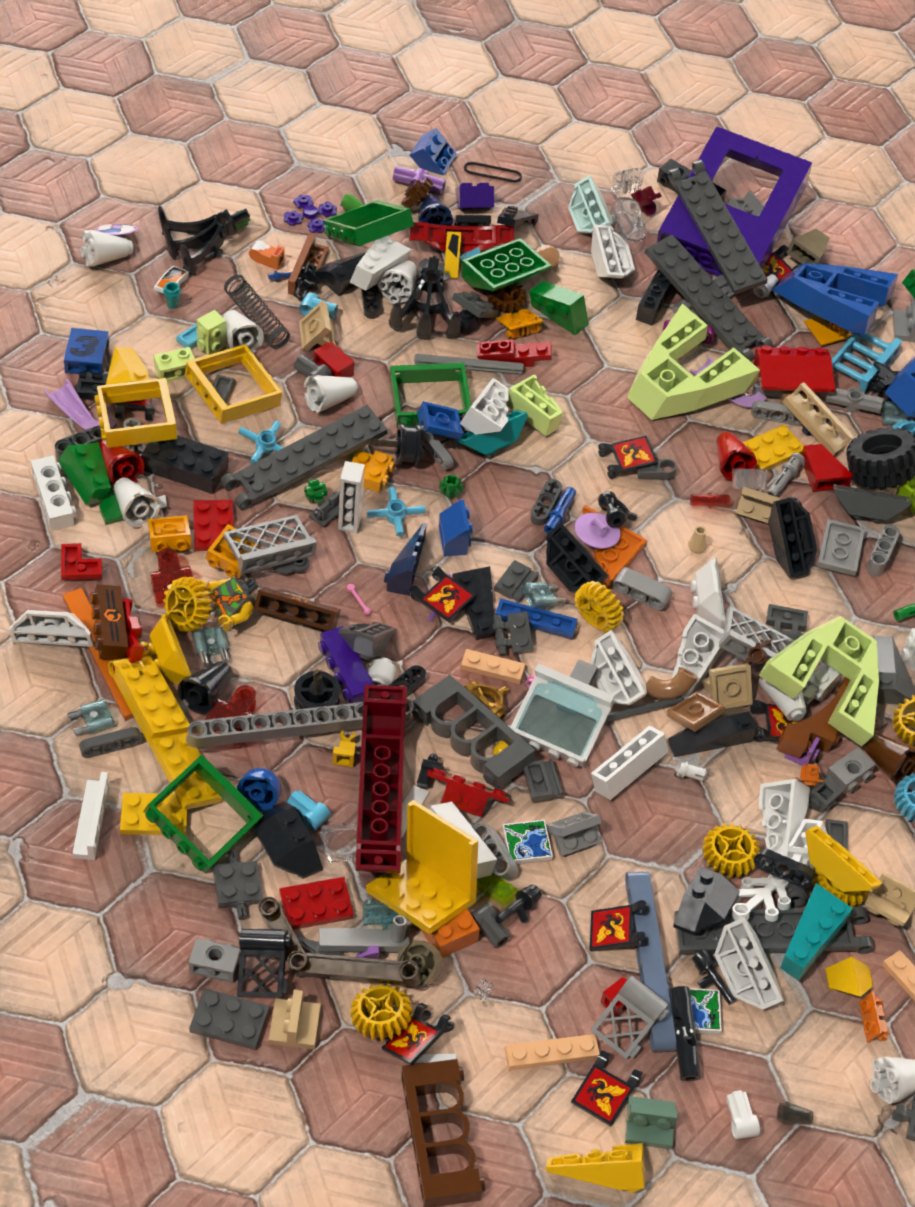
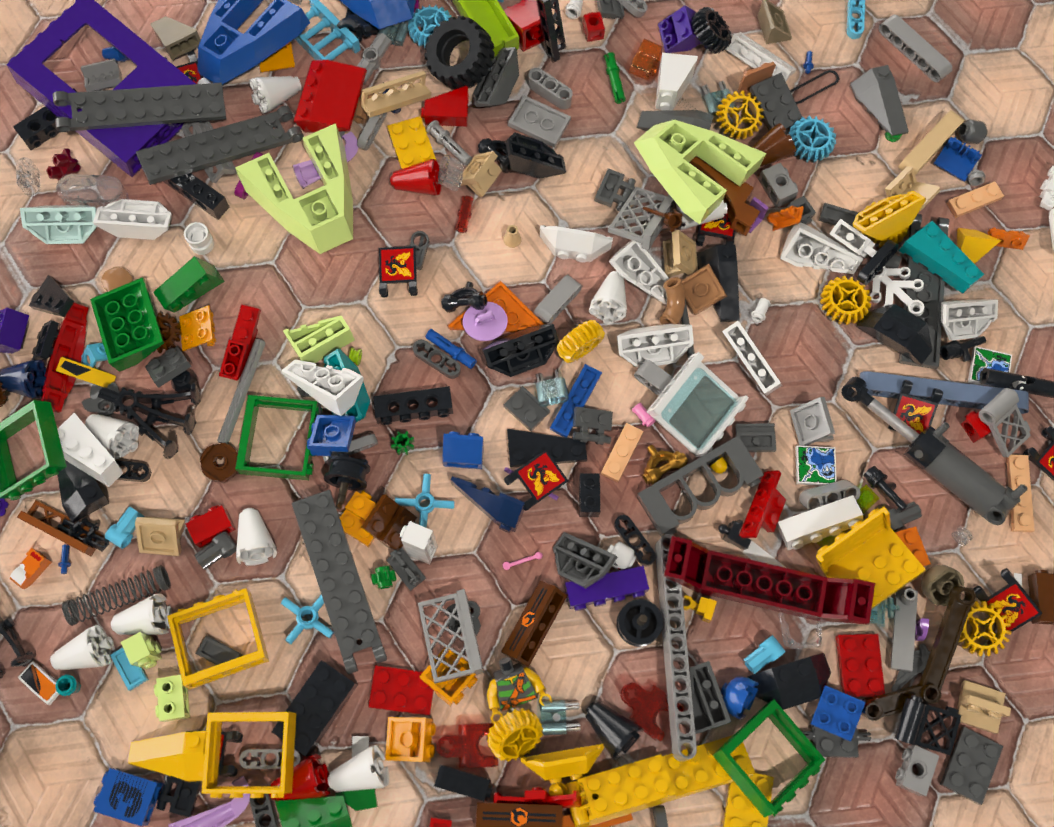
camera: 75 degrees left, 20 degrees up
none -> white cone [50,625,114,670]
none -> white wheel [184,222,214,255]
none -> reddish brown plate [200,443,238,483]
none -> white cone [249,76,302,114]
none -> lime bush [349,348,362,366]
none -> reddish brown plate [361,494,417,550]
none -> black brick [373,386,453,425]
none -> black slope [434,765,493,801]
none -> black brick [579,473,600,517]
none -> white cone [589,271,627,325]
none -> dark grey wedge [689,661,731,734]
none -> blue hinge [811,685,865,742]
none -> dark grey piece [841,377,1027,525]

